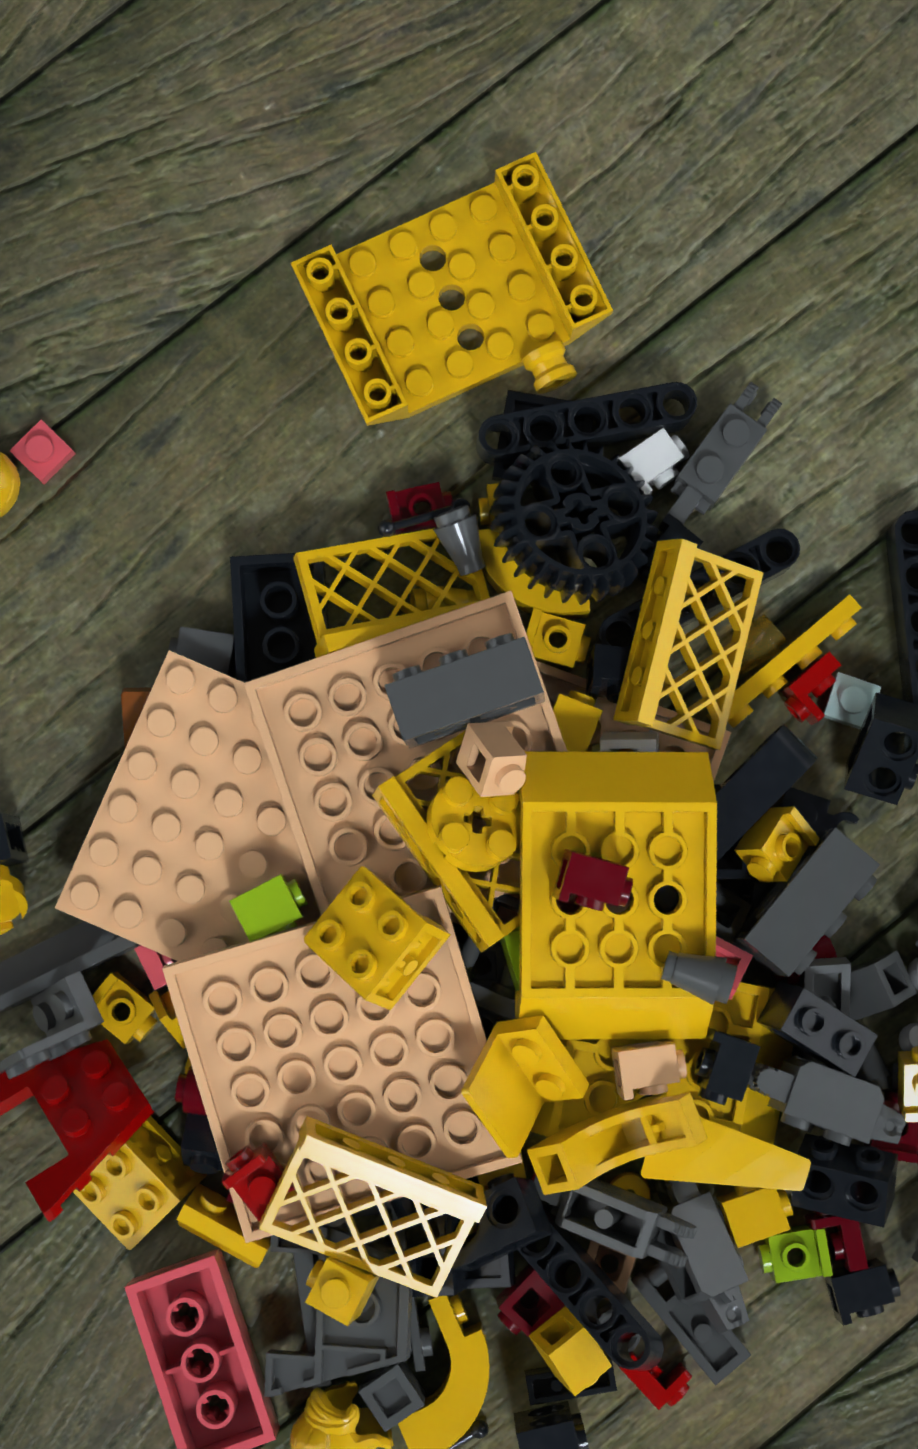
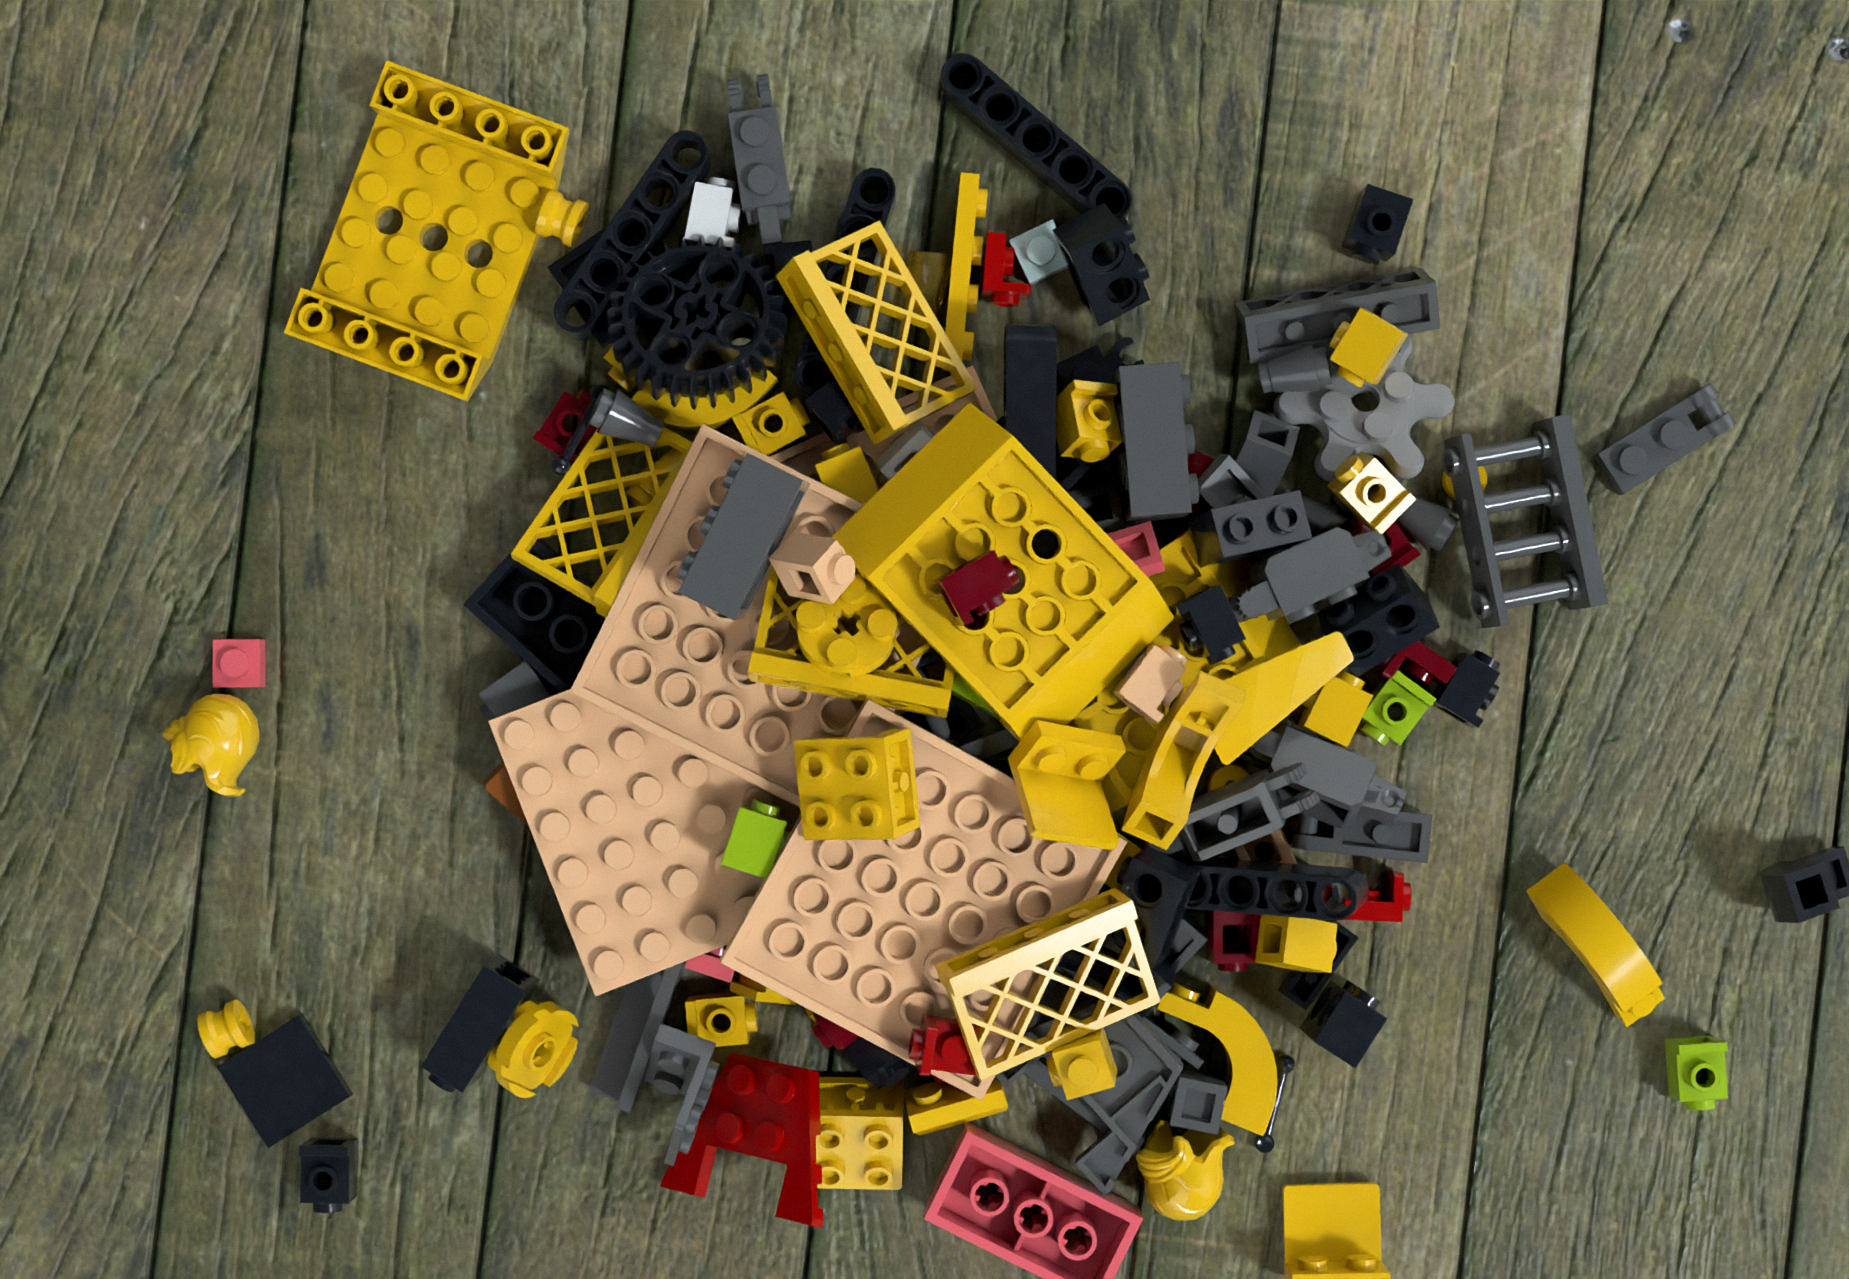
camera: 40 degrees left, 5 degrees up
dark grey cone [661,951,737,1005] -> none

